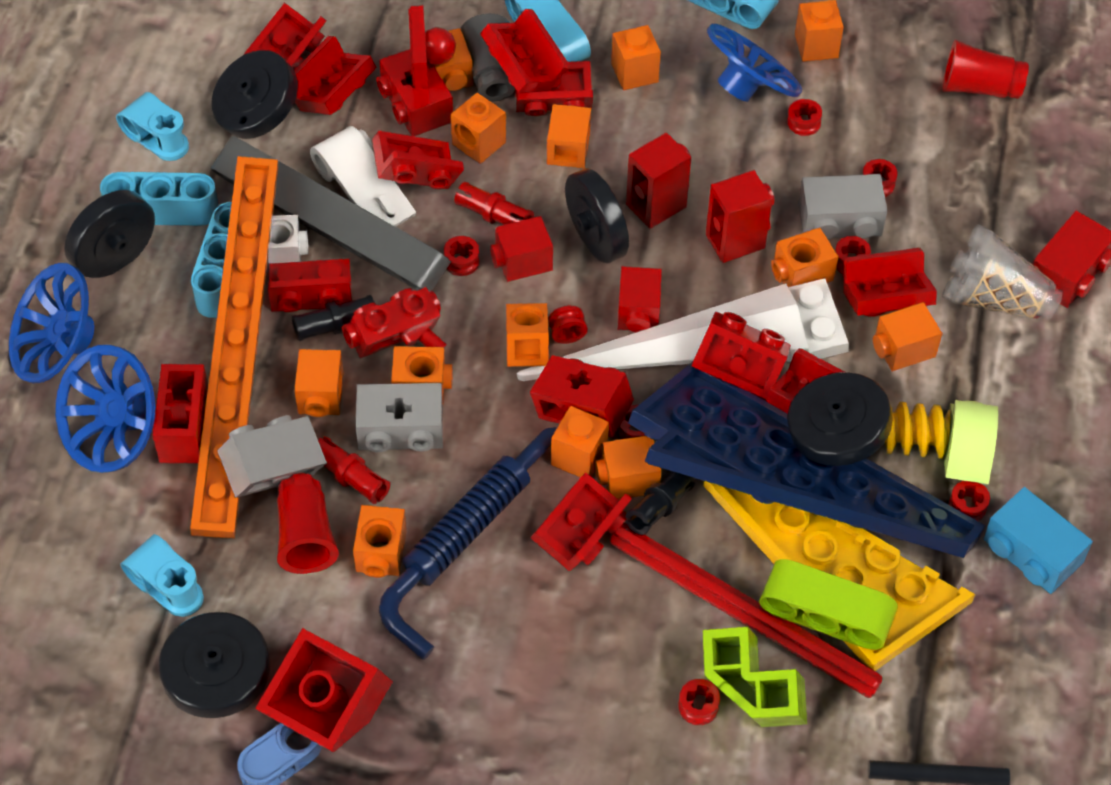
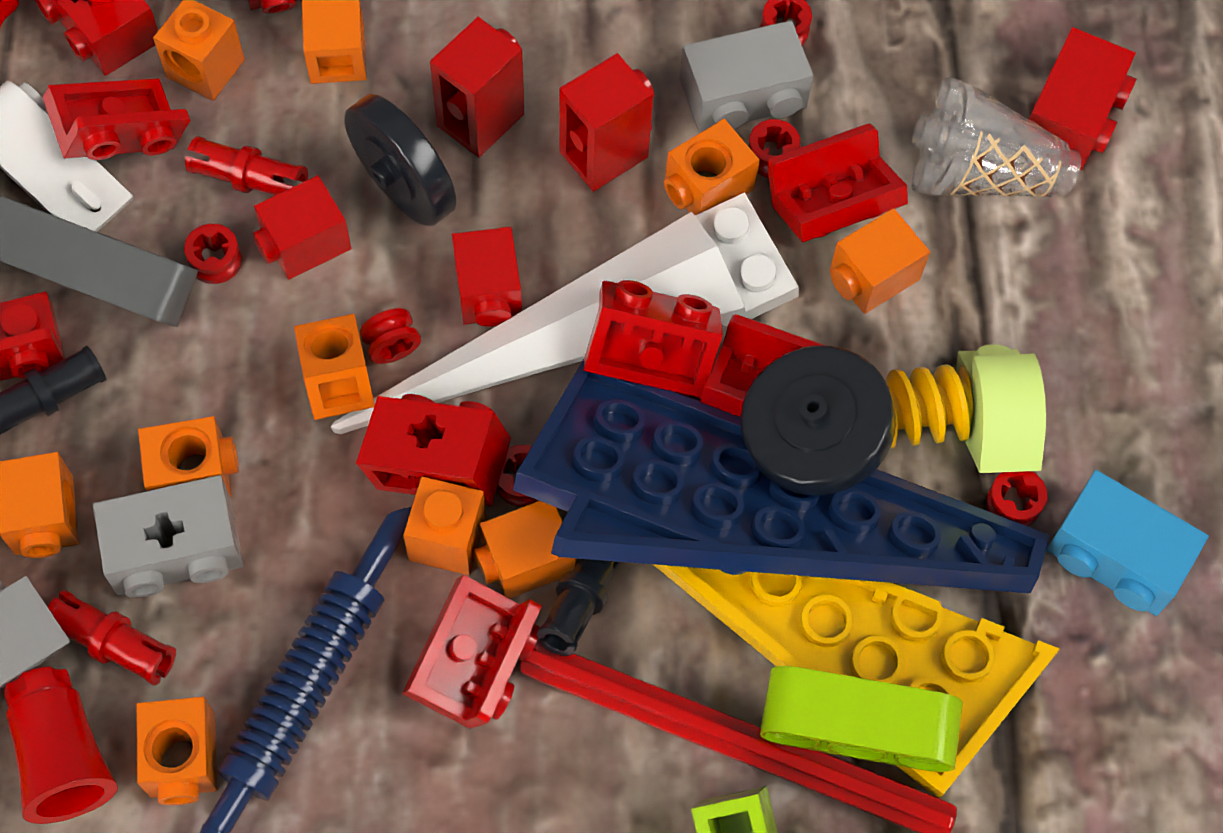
camera: 15 degrees left, 10 degrees up
red brick [342,287,447,359] -> none

